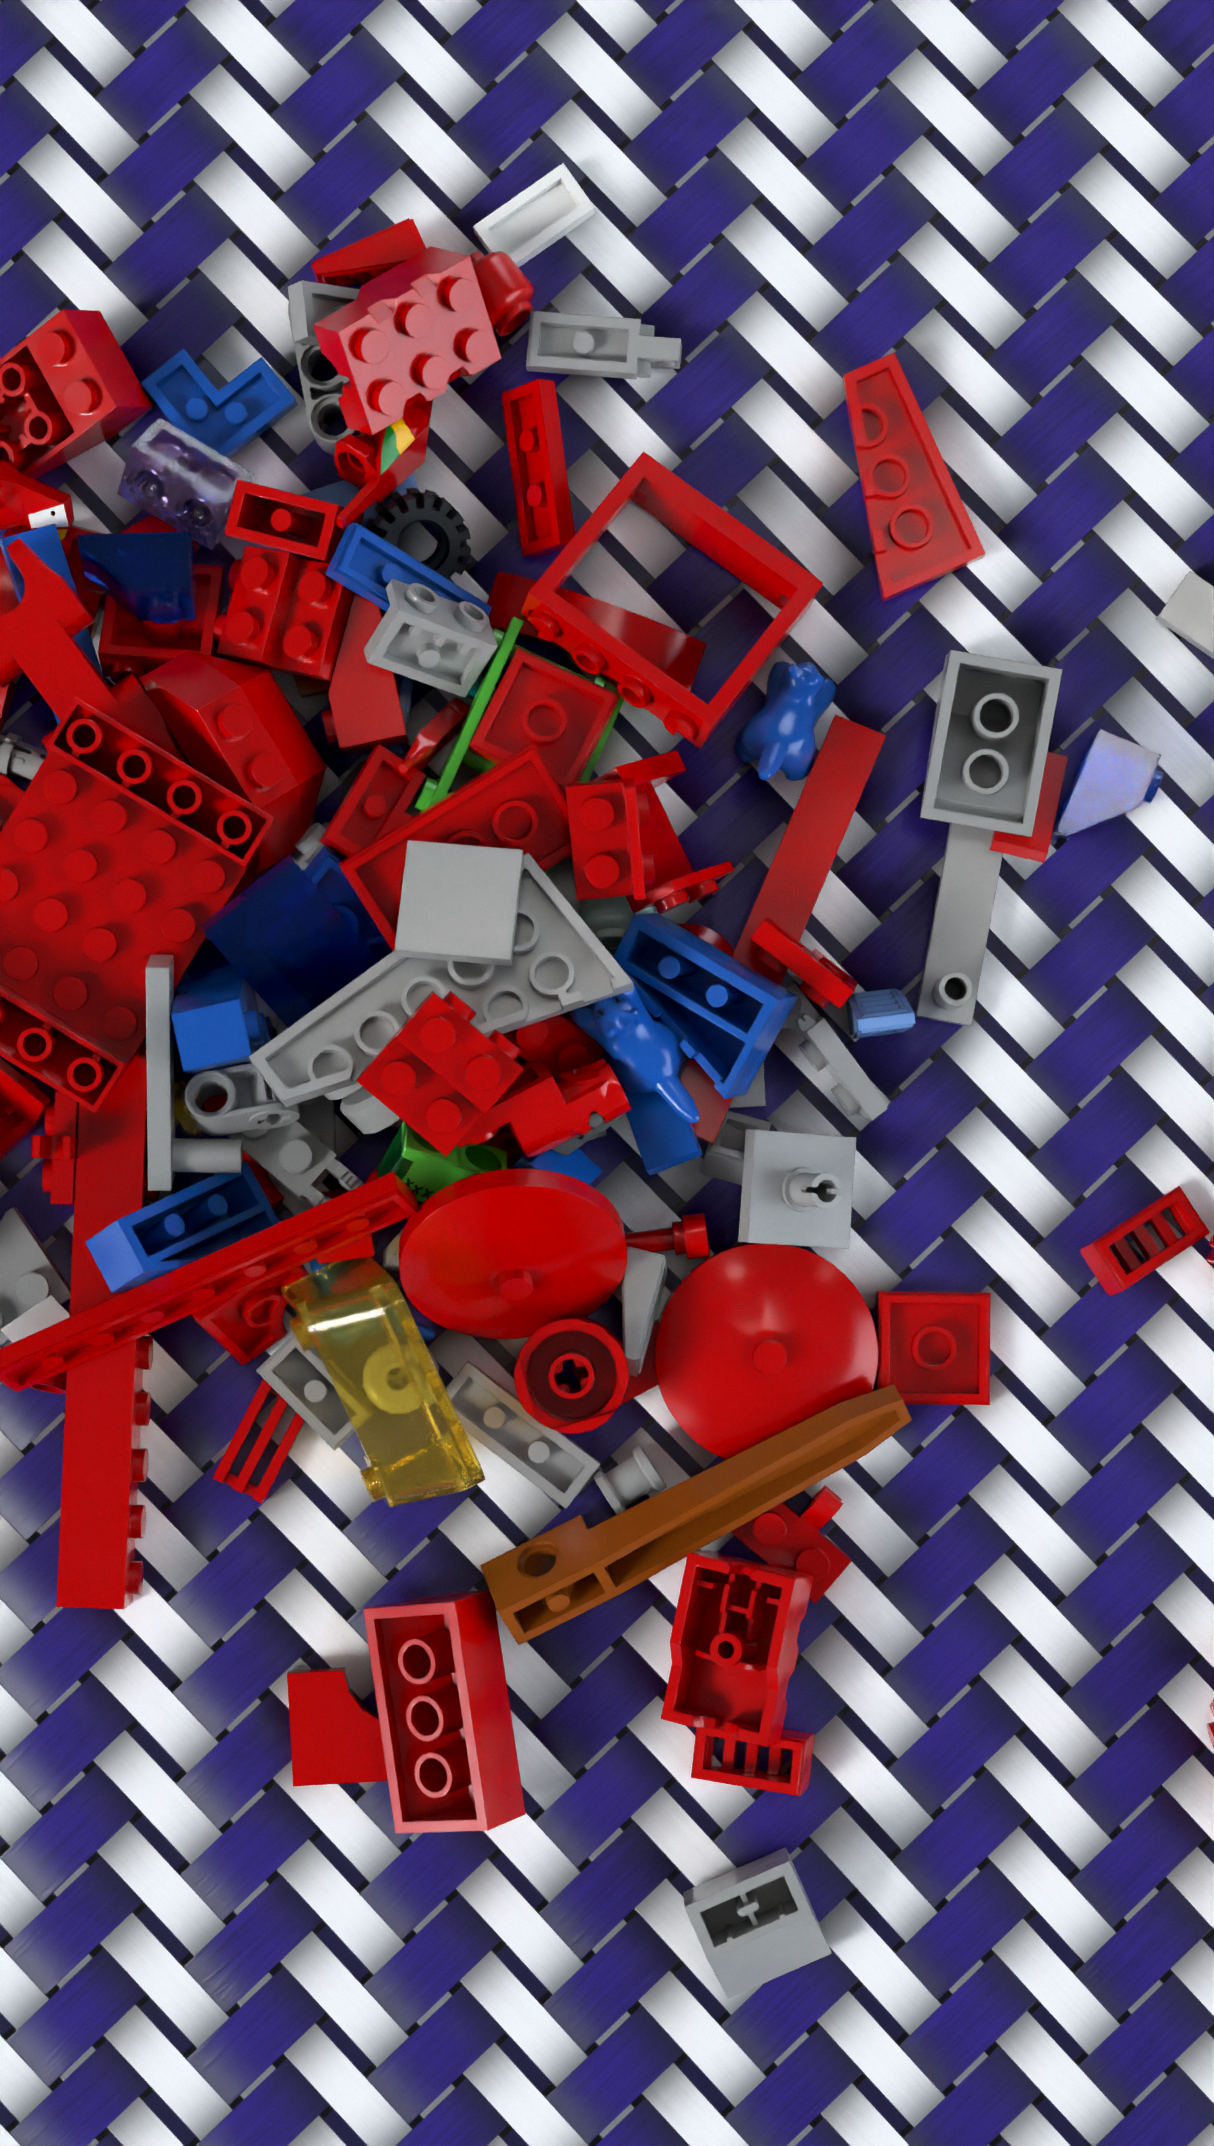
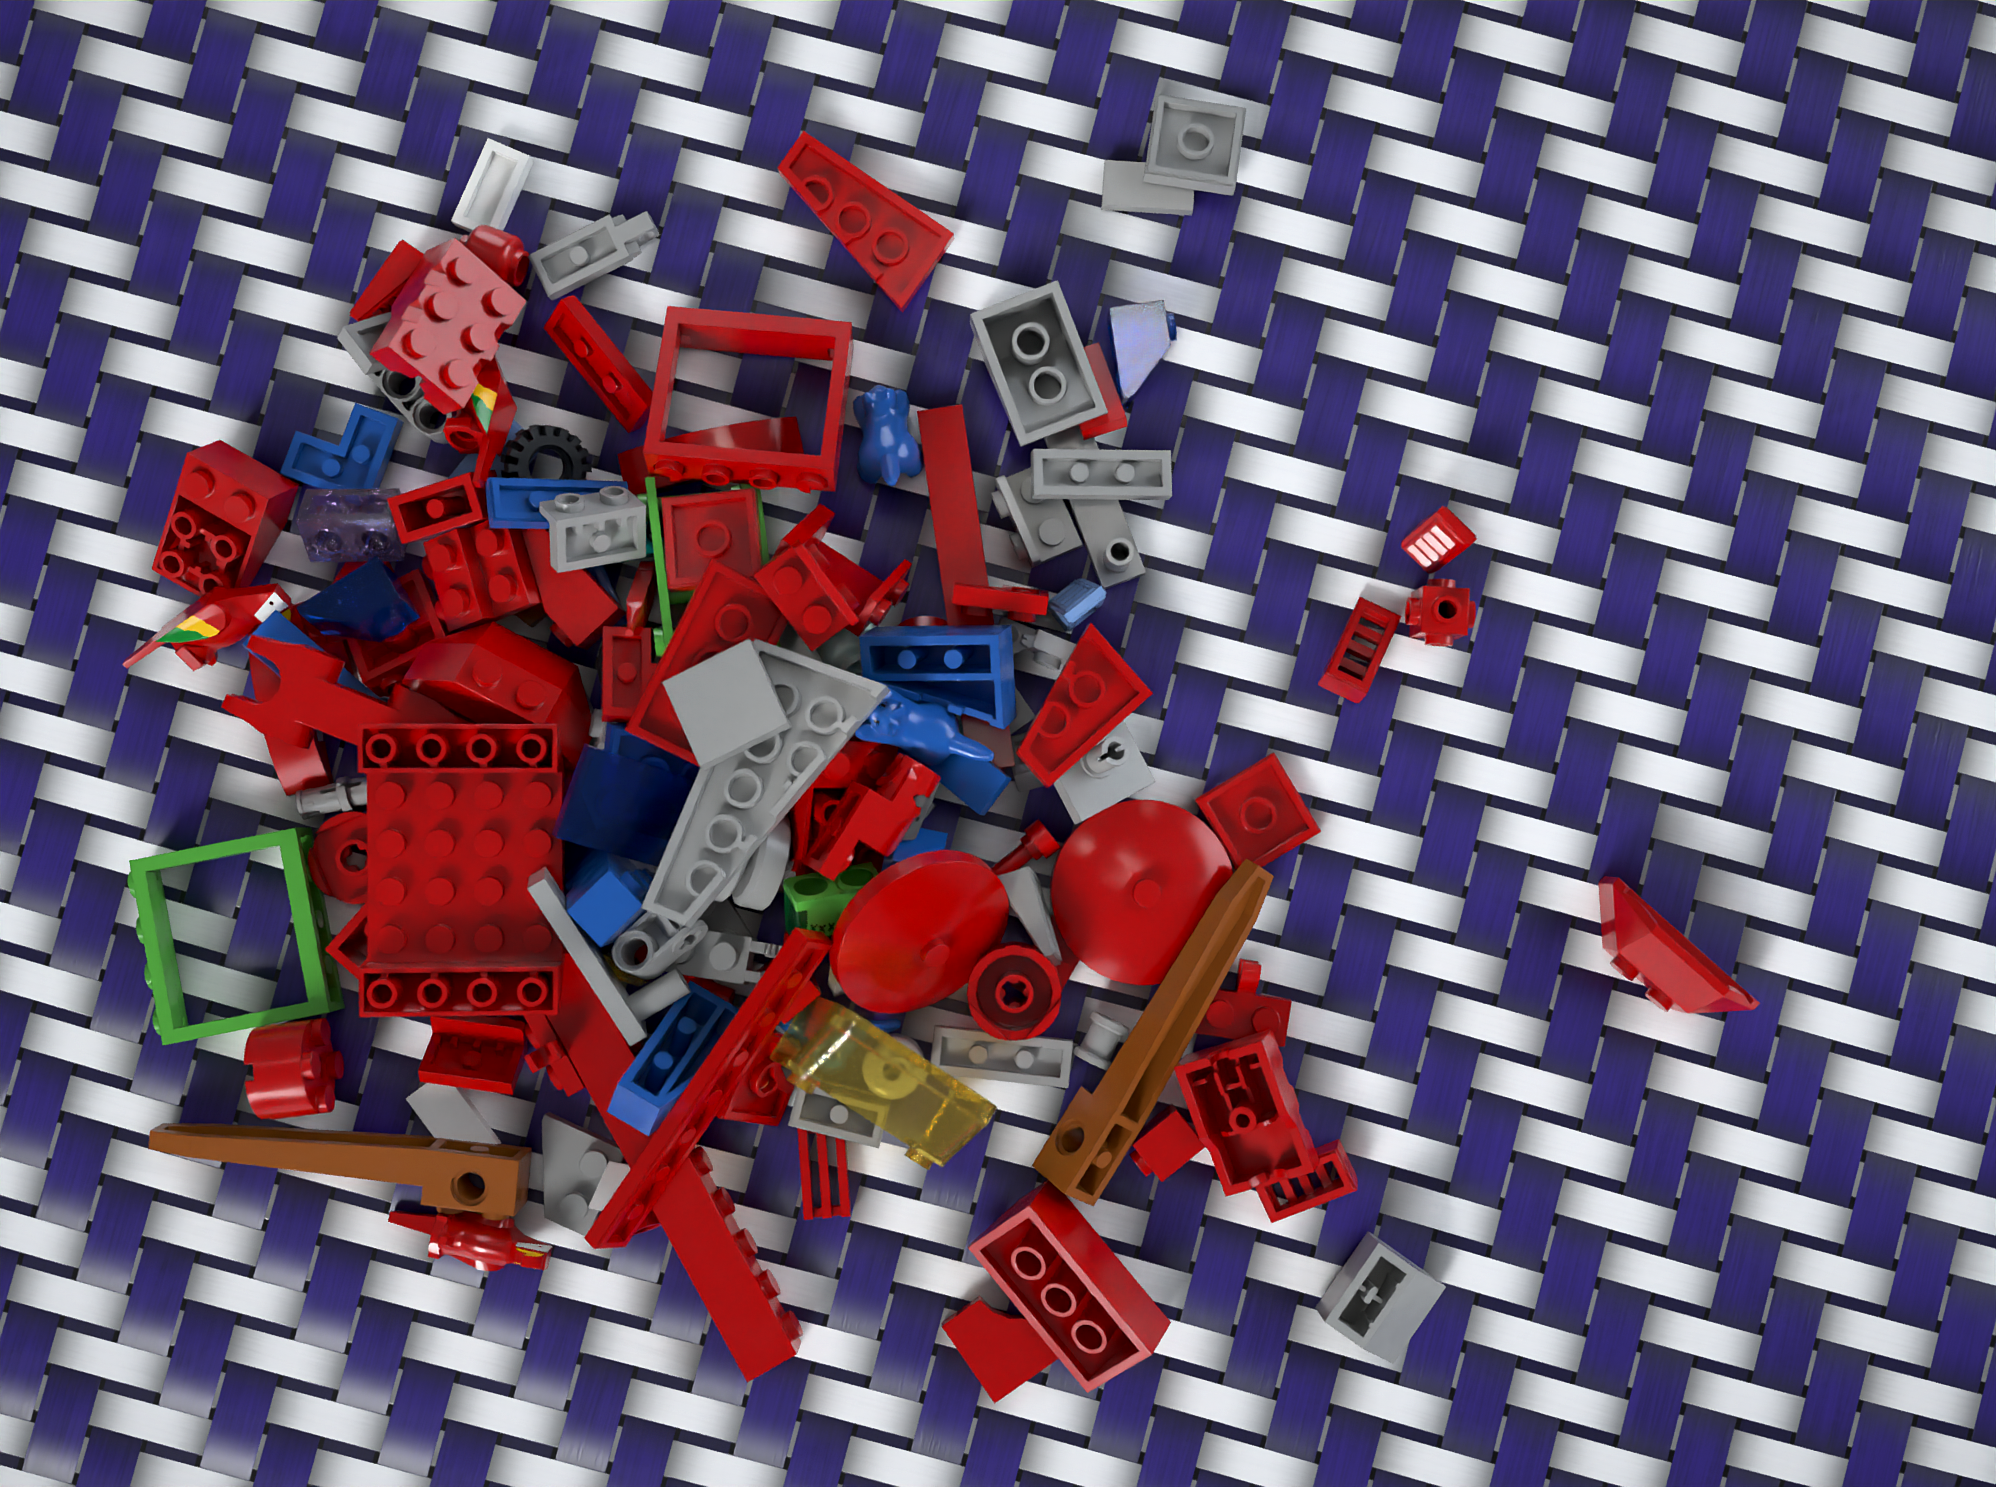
camera: 40 degrees left, 0 degrees up
red plate [356,990,524,1157] -> none
none -> light grey bracket [991,467,1082,568]
none -> red wing [1015,623,1153,788]
none -> light grey plate [1031,449,1172,500]
none -> red brick [1129,1103,1205,1182]

